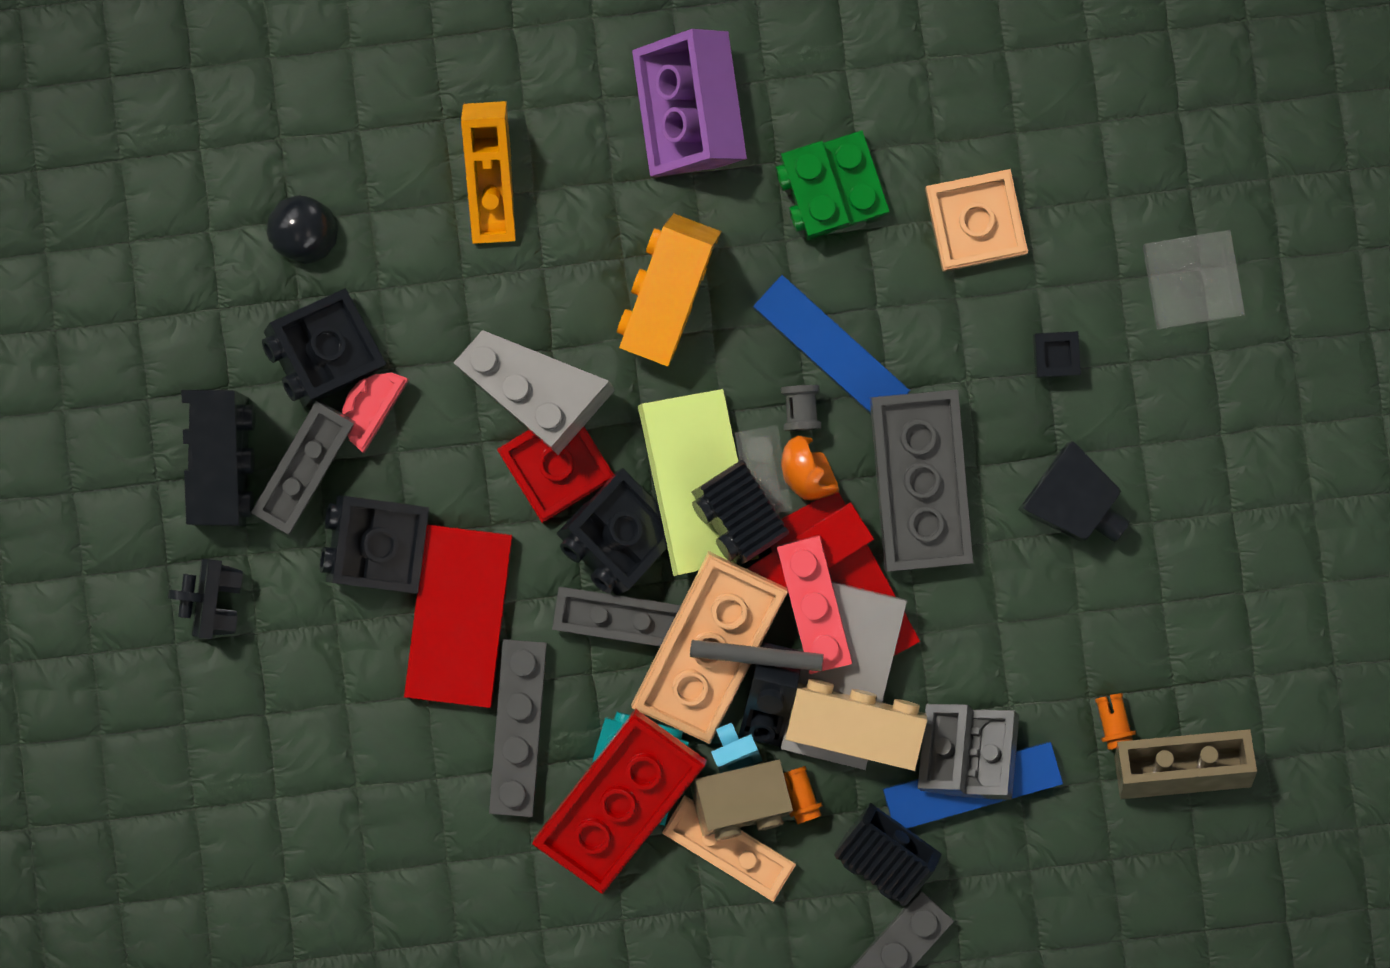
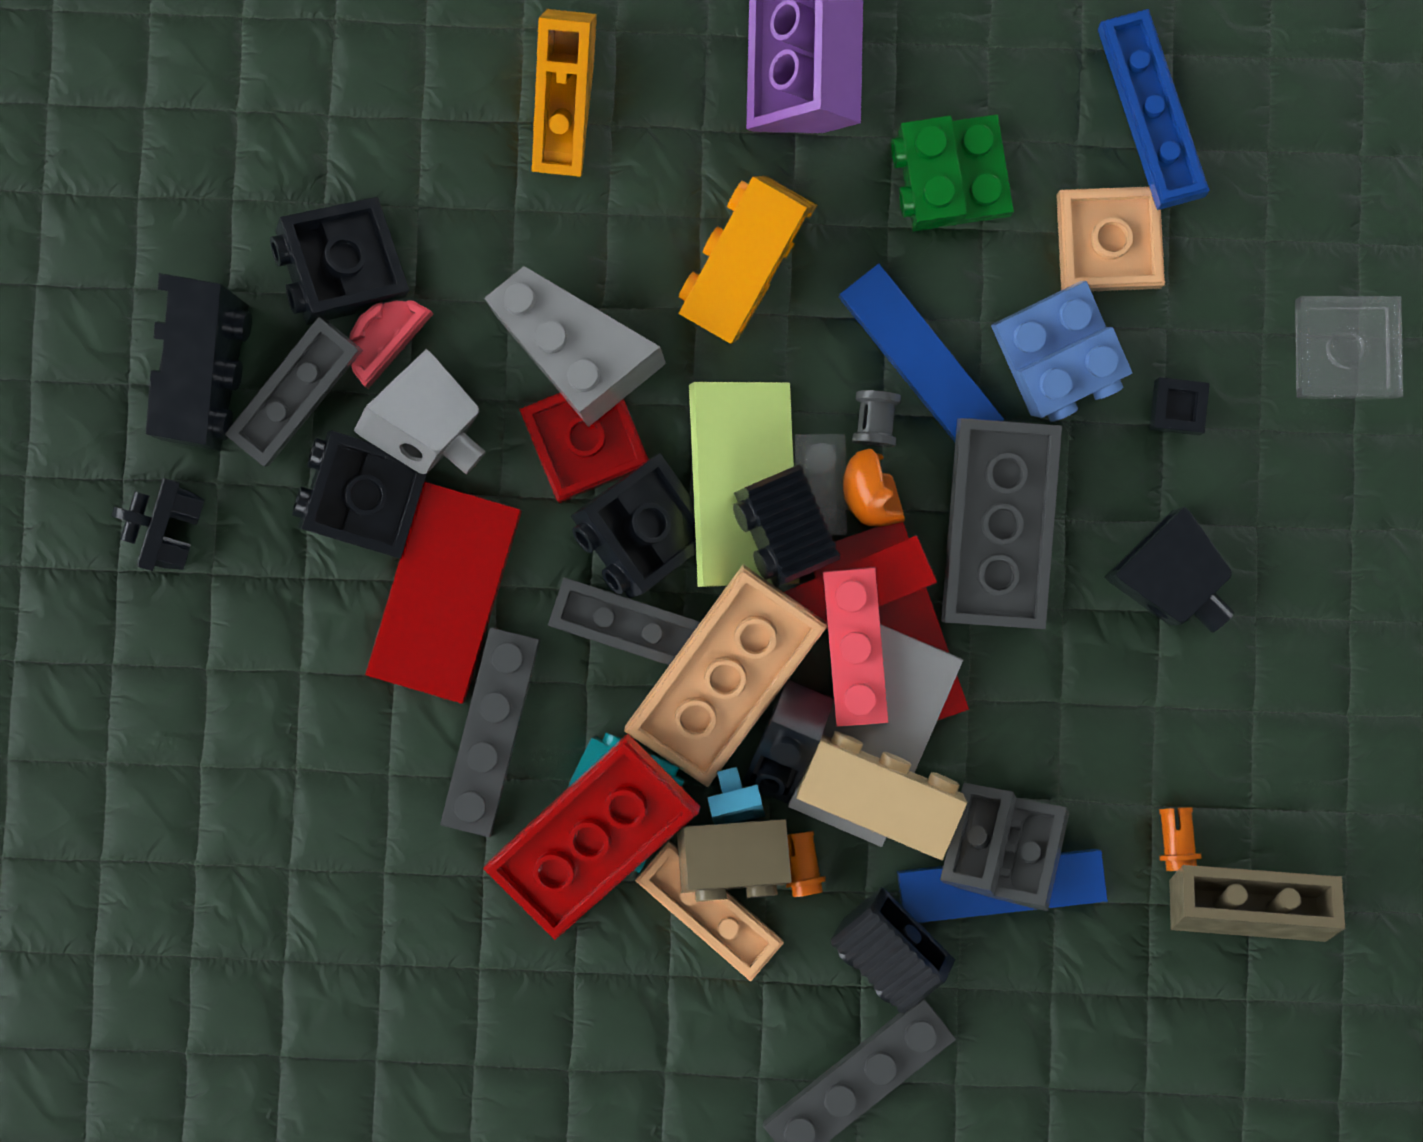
camera: 10 degrees right, 0 degrees up
black hair [266,195,338,264] -> none
dark grey bar [690,640,824,672] -> none
none -> light grey torso [354,349,486,475]
none -> medium blue plate [991,281,1133,422]
none -> blue tile [1098,9,1210,210]

